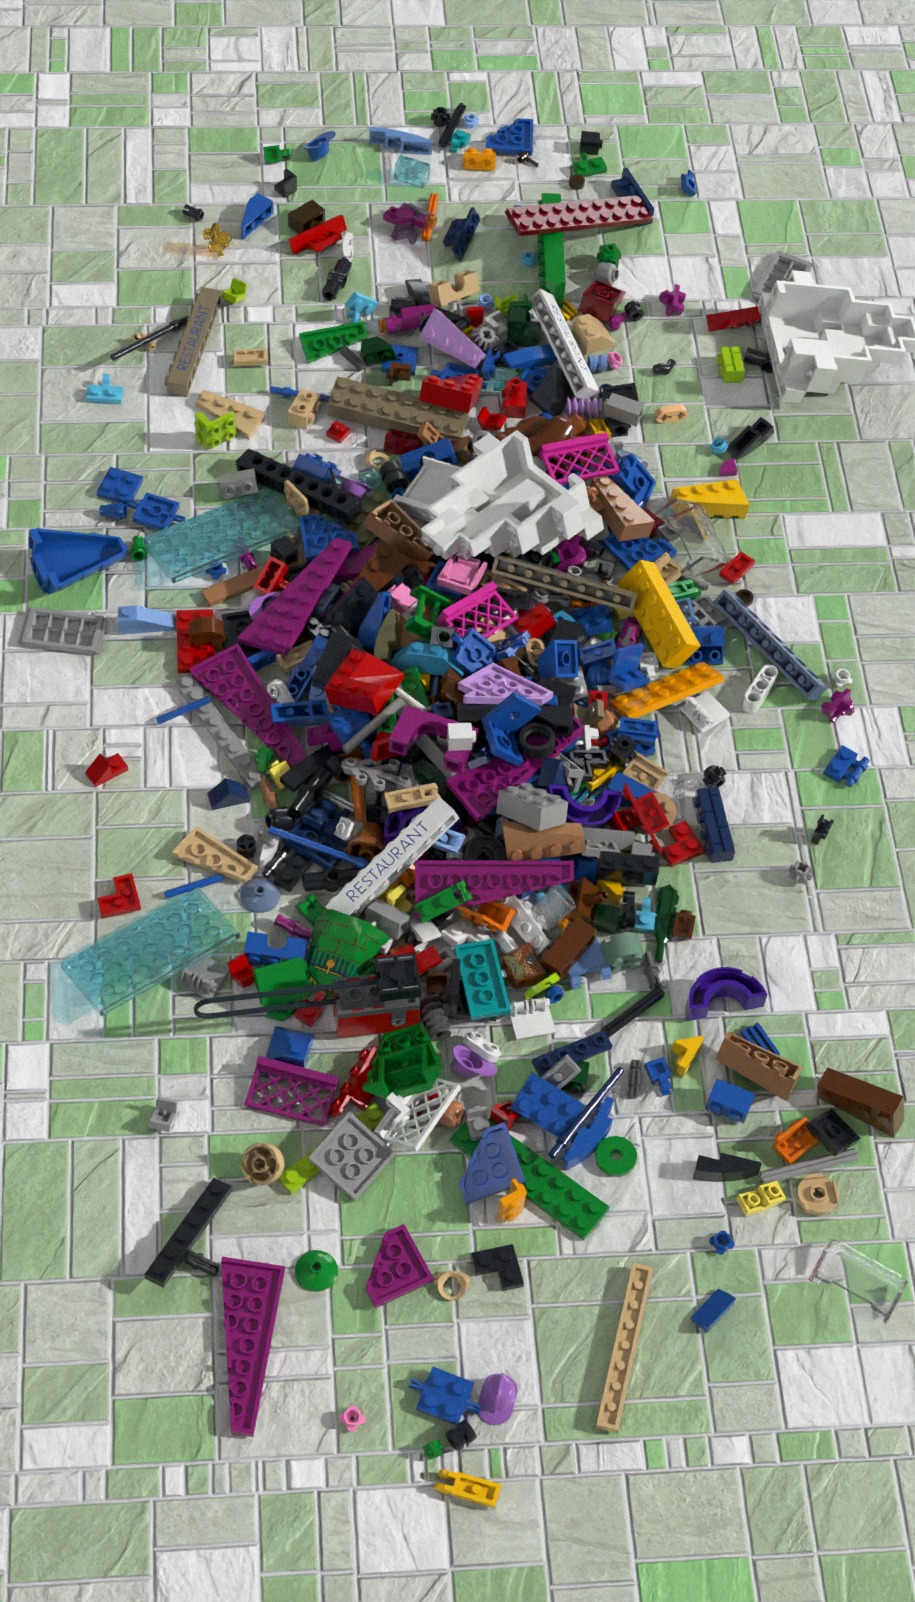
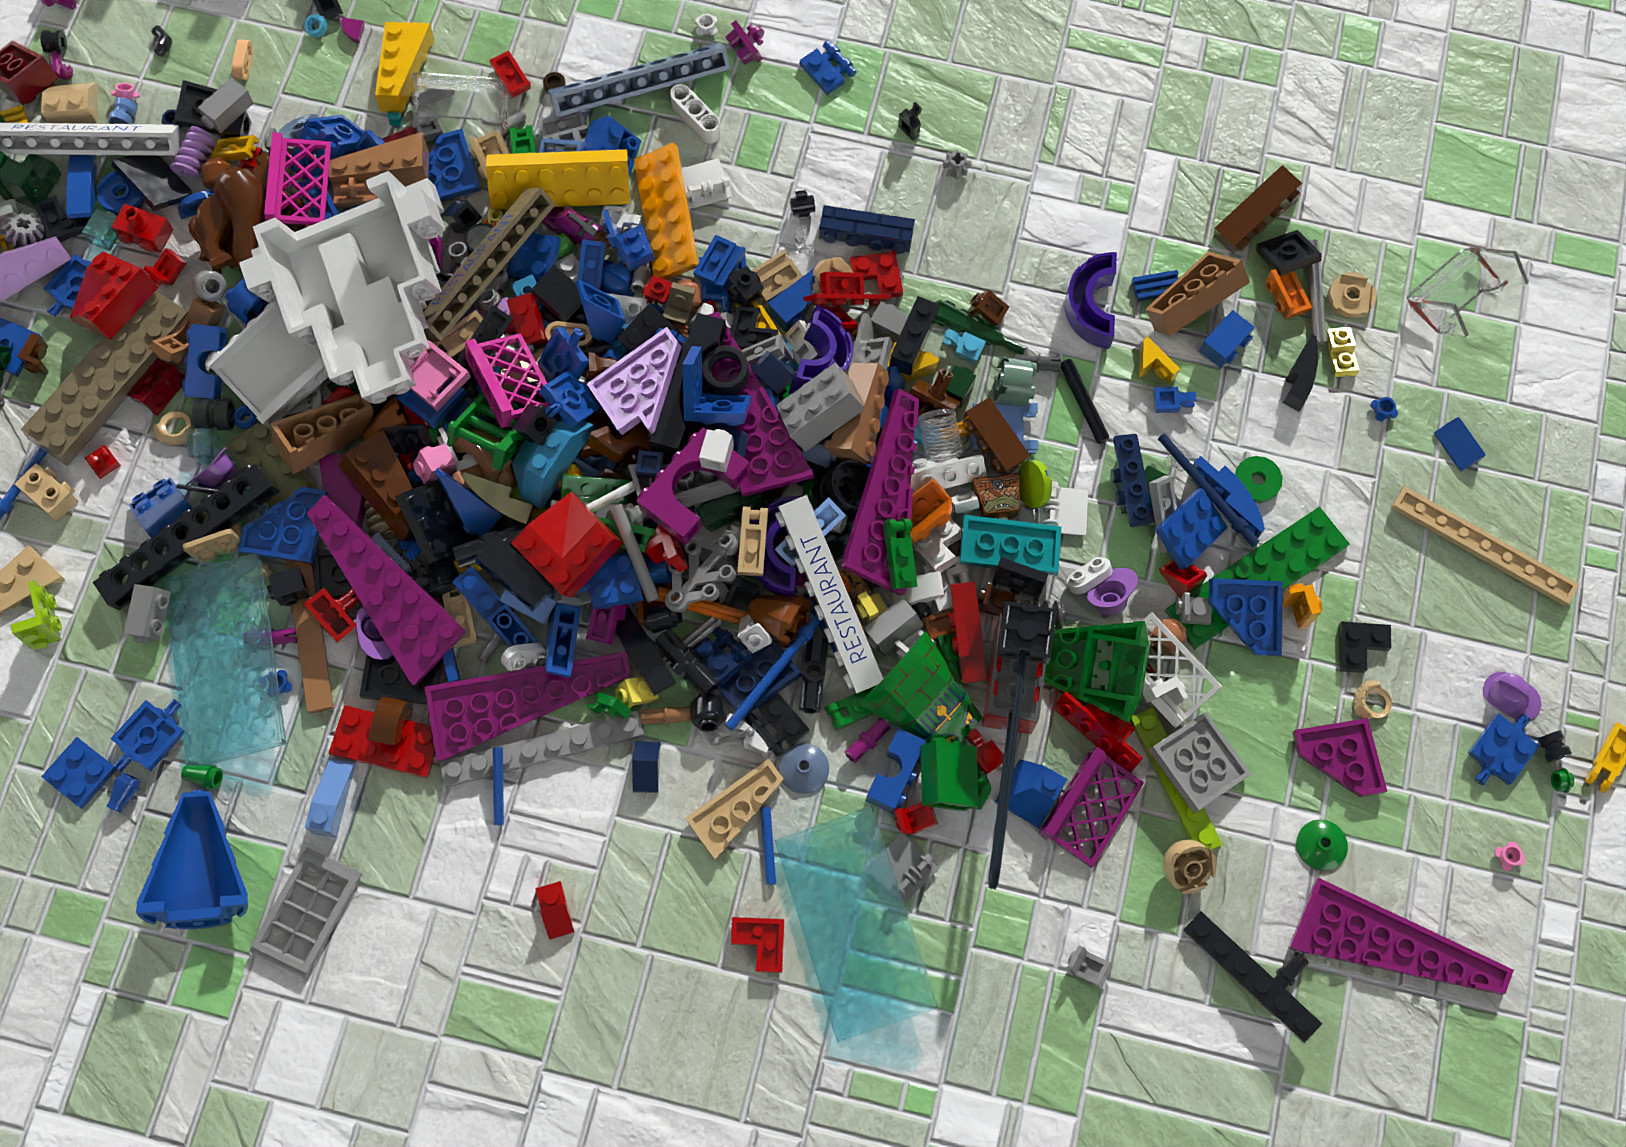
camera: 70 degrees left, 15 degrees up
black wheel [237,834,256,859] -> none
blue plate [481,349,501,381] -> none
black plate [622,891,635,931] -> none
dark grey axle [627,1059,642,1099] -> none

